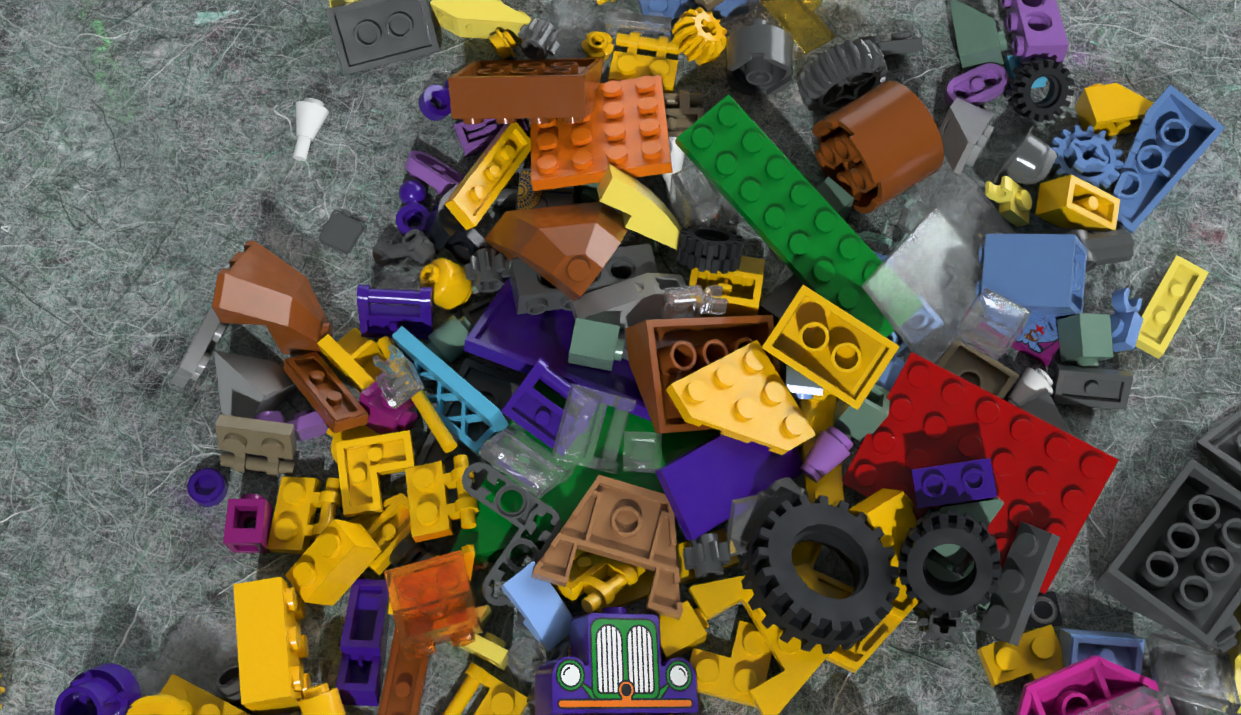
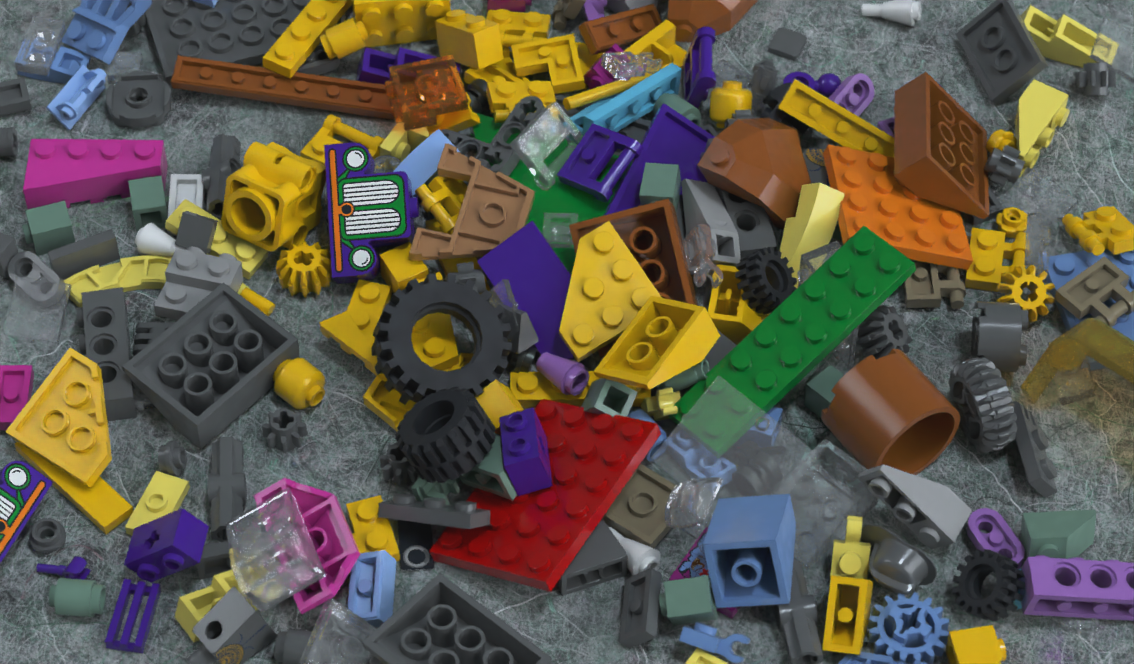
camera: 90 degrees right, 15 degrees down
clear plate [551,383,636,474] -> none

